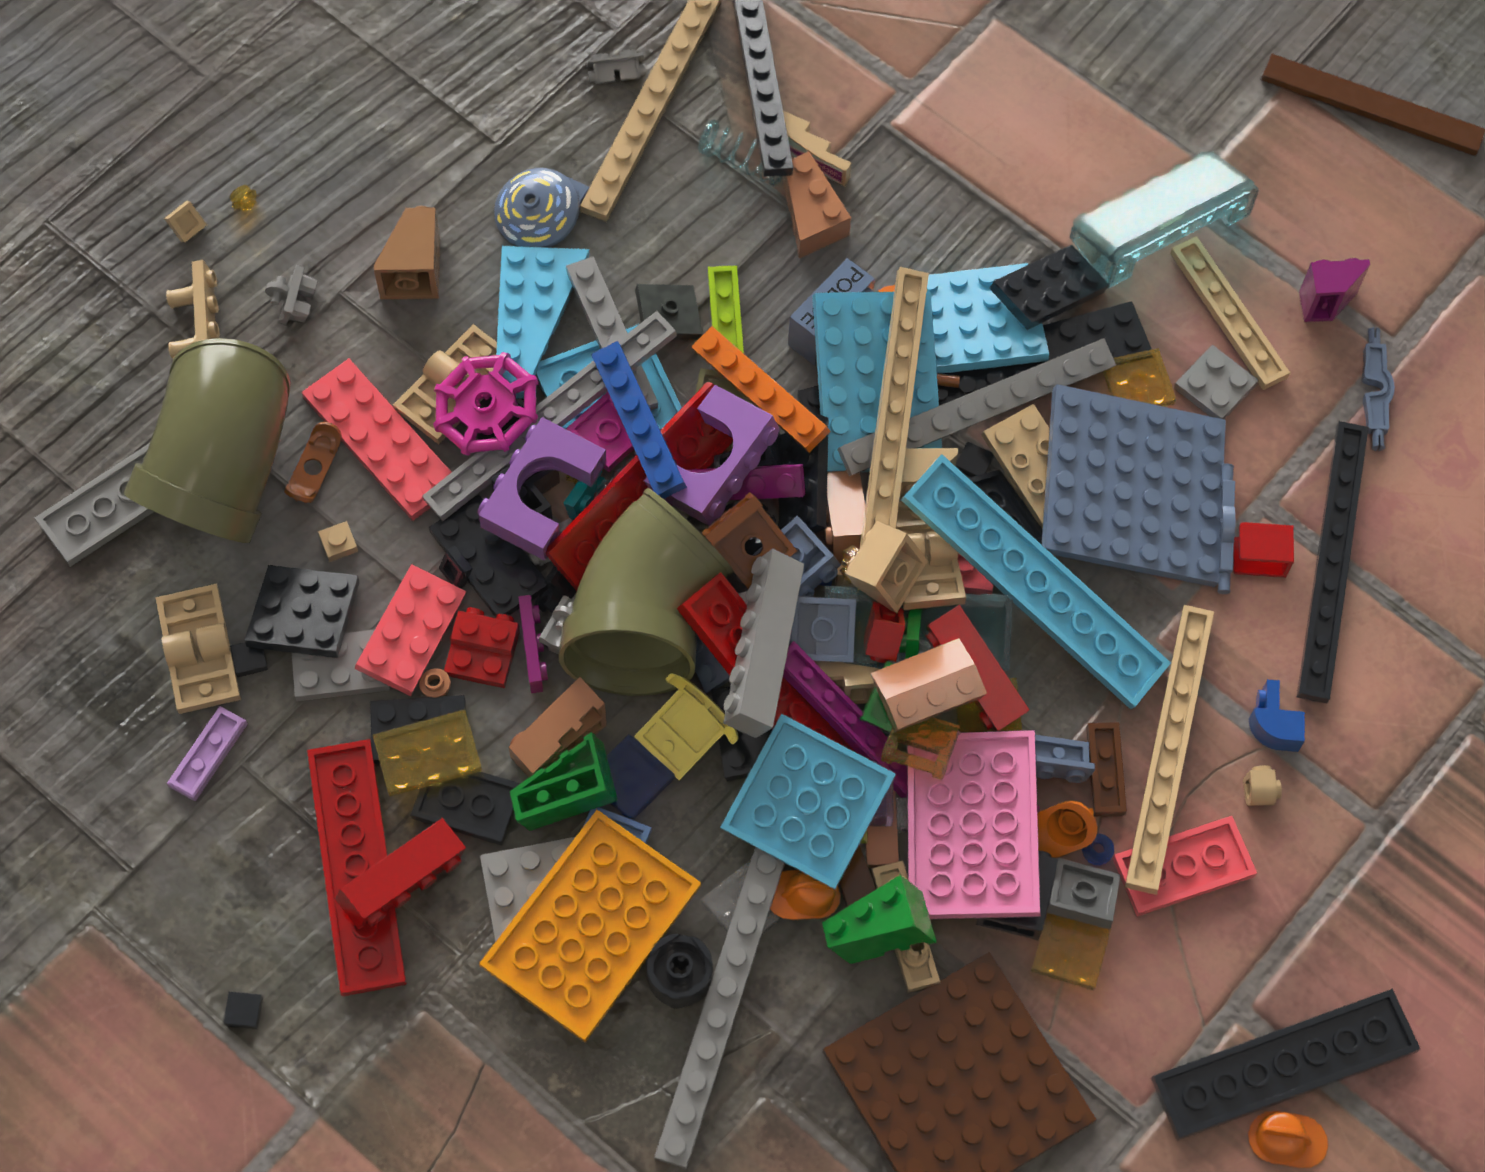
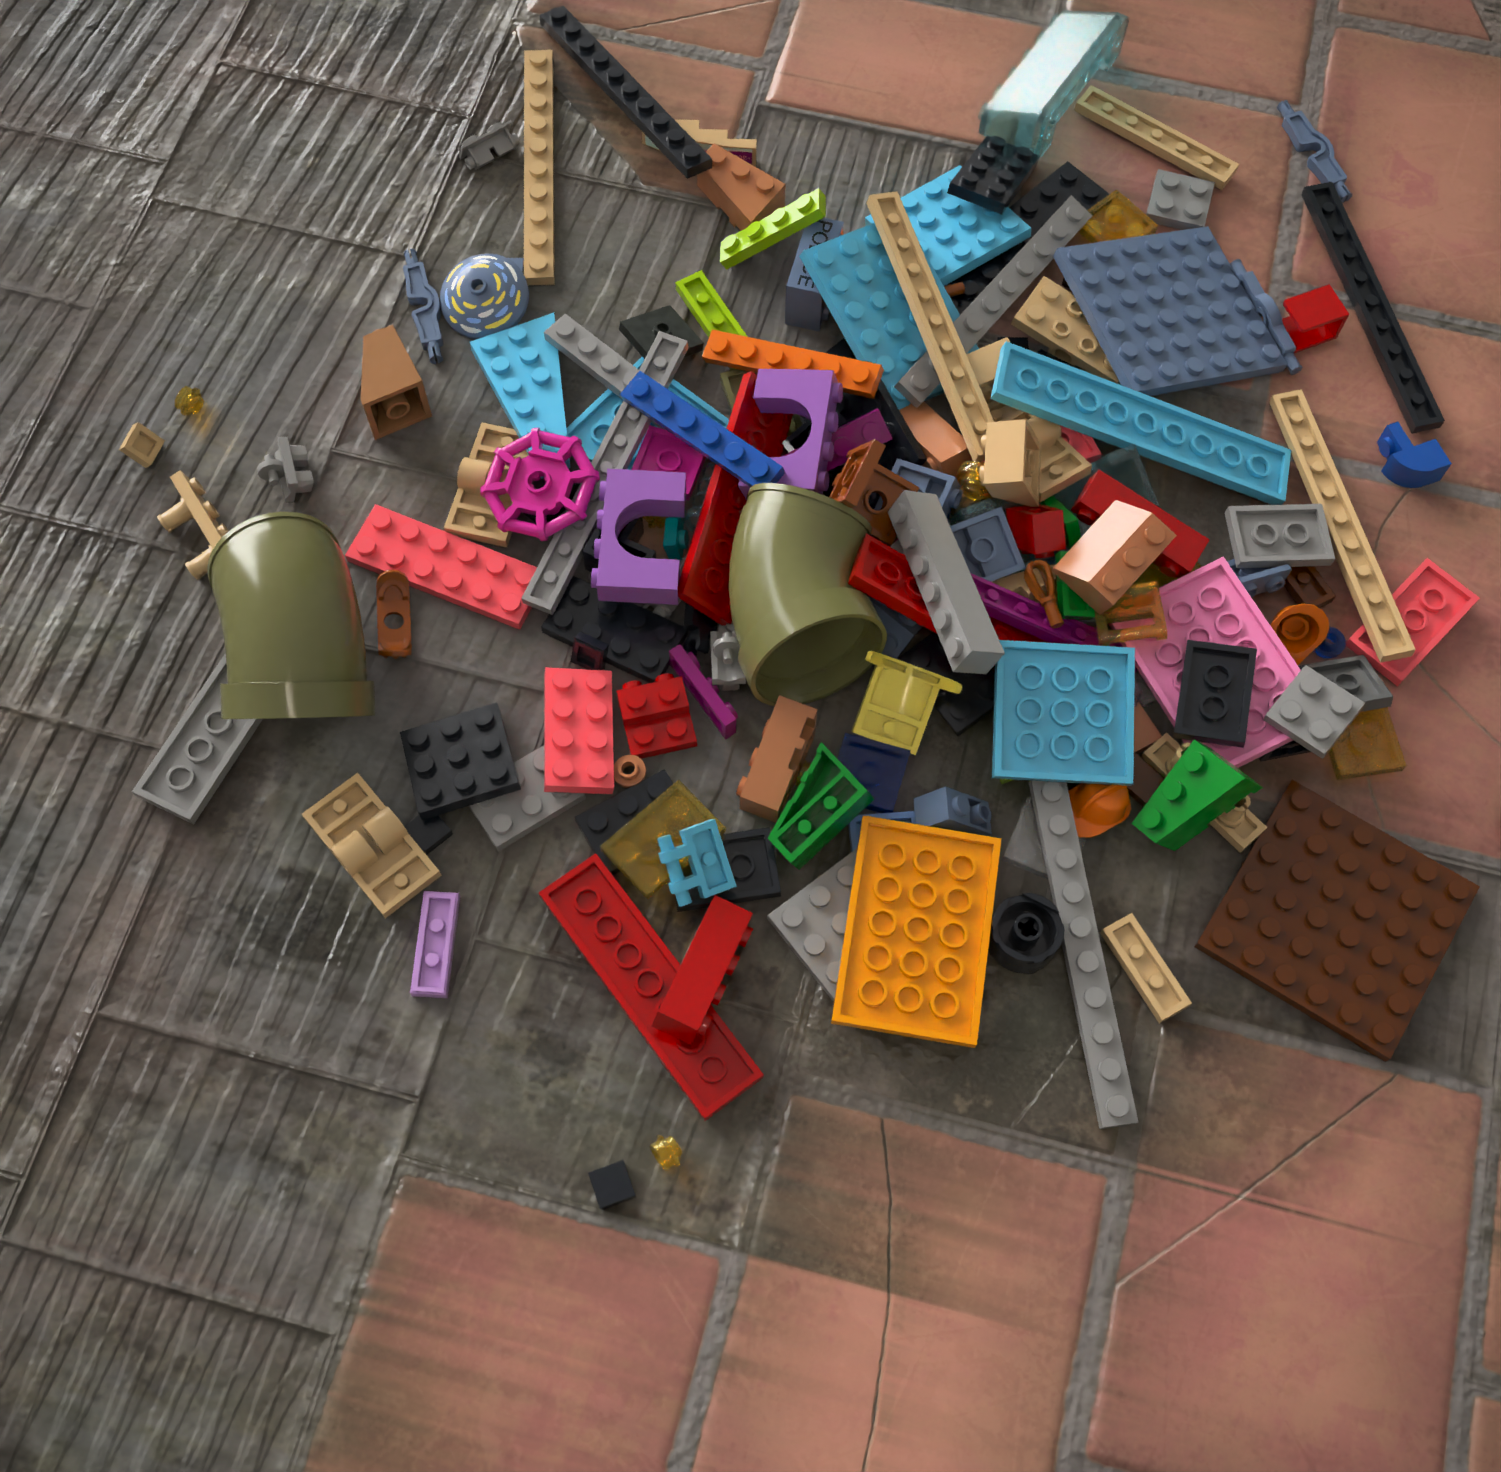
camera: 25 degrees left, 0 degrees up
tan plate [318,521,358,562] -> none
clear light blue piece [698,119,783,187] -> none
tan plate [1243,765,1282,806] -> none
magenta slope [1299,258,1370,322] -> none
none -> sand blue piece [403,249,443,364]
none -> clear yellow plate [649,1134,683,1171]
none -> medium azure plate [657,819,736,906]
none -> lime plate [720,188,826,270]
none -> sand blue slope [913,786,992,836]
none -> dark orange piece [1024,560,1064,629]
none -> tan plate [1100,913,1192,1024]
none -> black plate [1173,640,1257,748]
none -> light grey plate [1225,504,1335,568]
none -> light grey plate [1264,665,1365,759]

